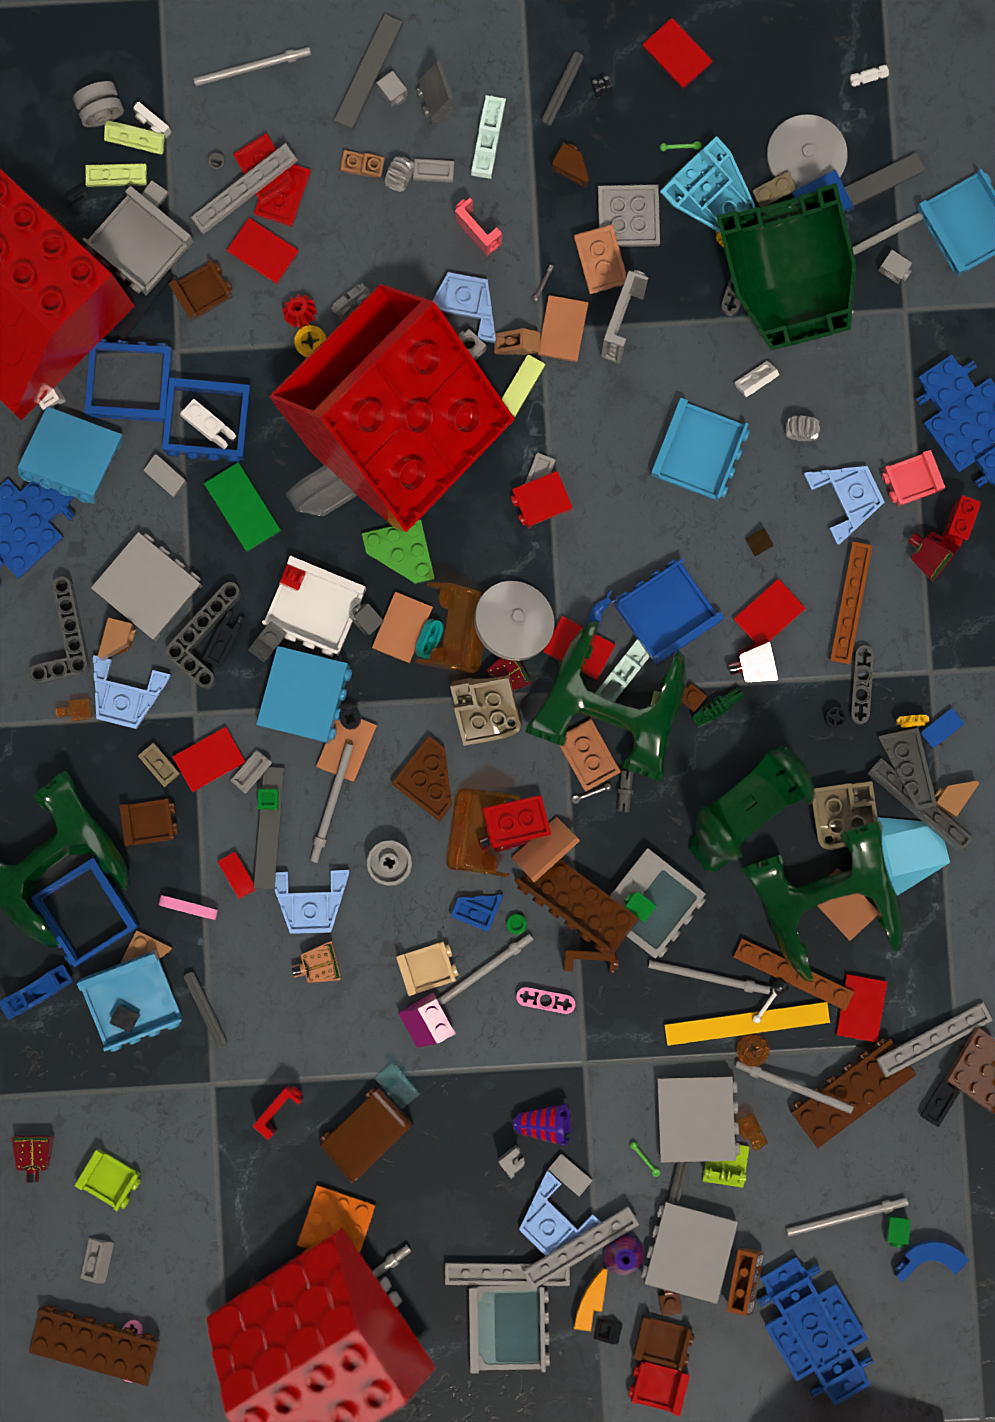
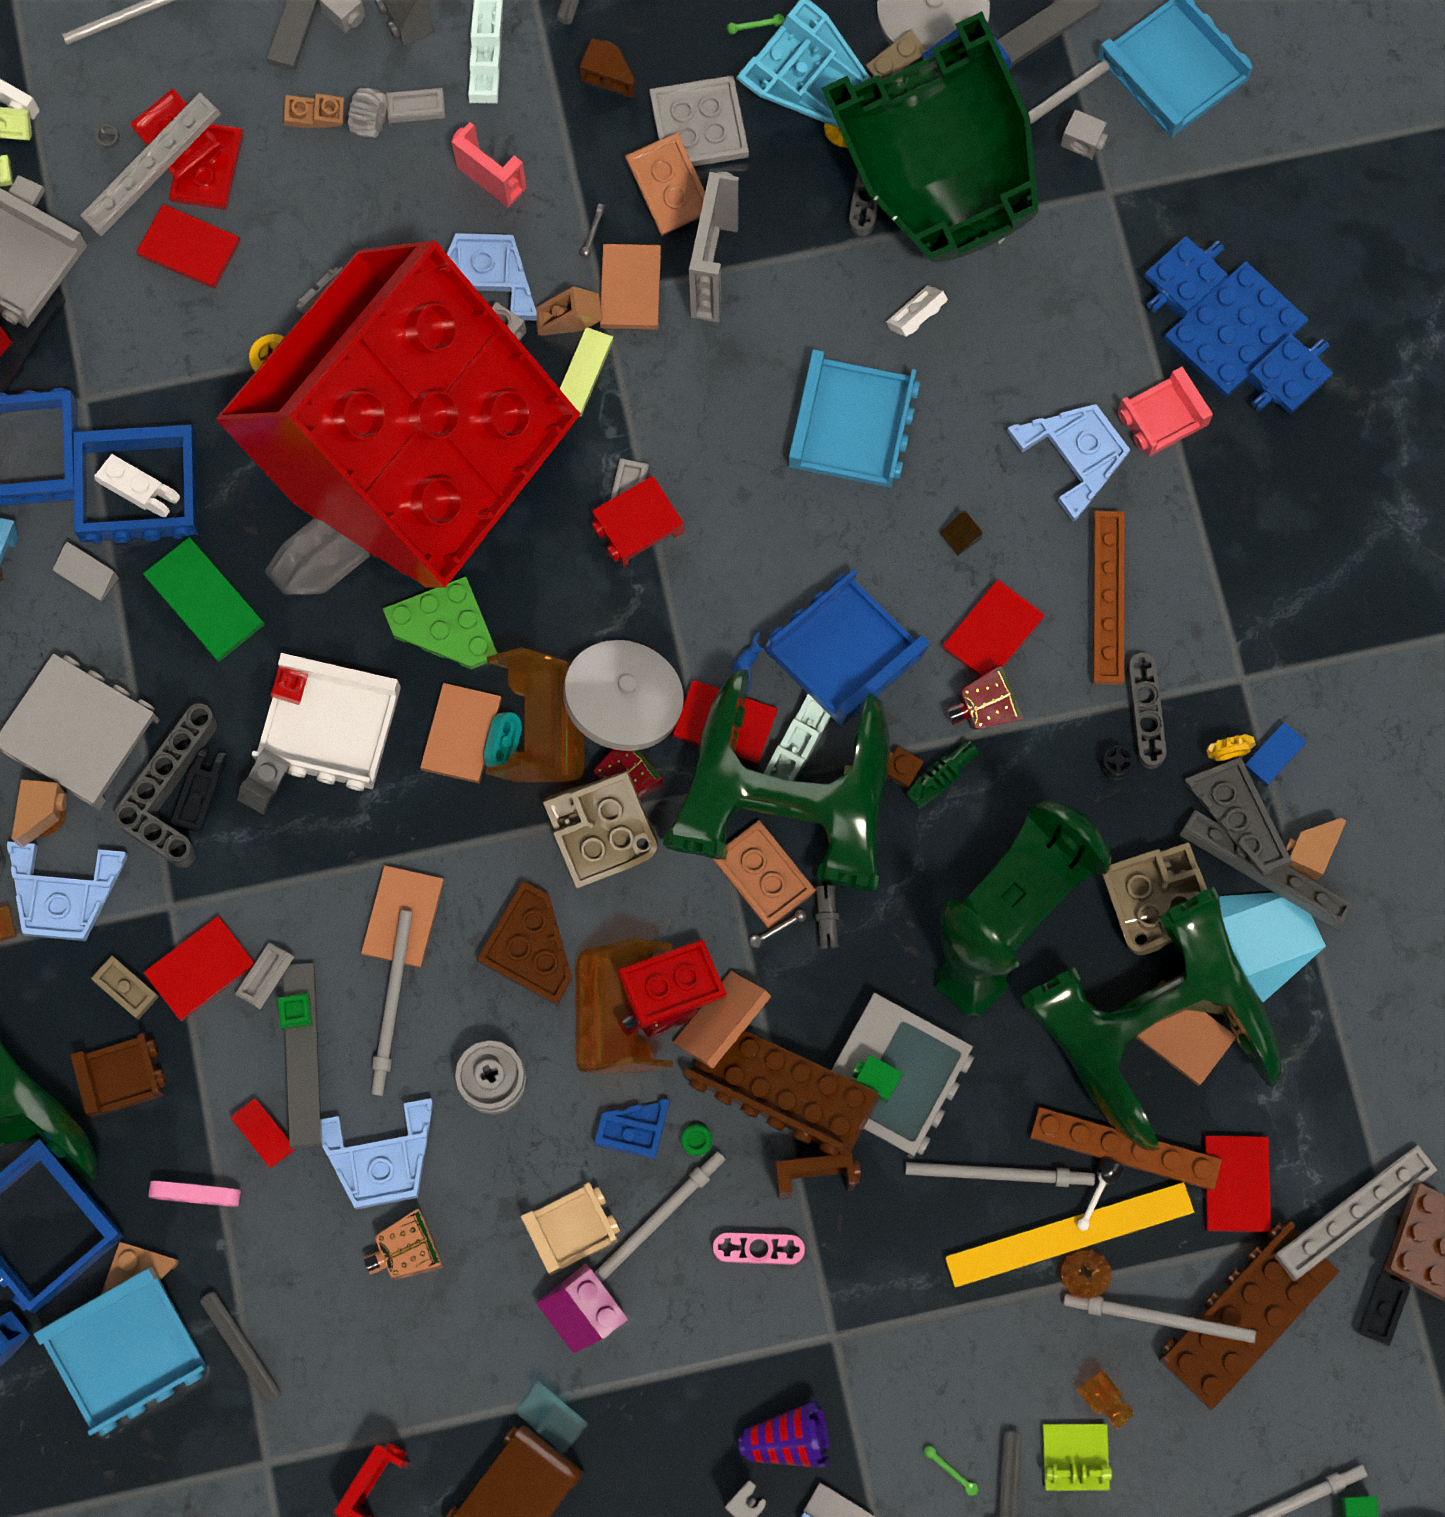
camera: 10 degrees left, 10 degrees down
black slope [109,1004,141,1033] -> none
reddish brown panel [168,260,233,322] -> none
dark azure panel [256,646,352,744] -> none
red gear [282,294,317,330] -> none
black wheel [340,708,361,730] -> none
dark grey brick [349,603,384,635] -> none
light grey panel [658,1076,740,1162] -> none
light grey gear [786,415,820,442] -> none
dark red torso [908,532,961,581] -> none
red panel [942,495,981,547] -> none

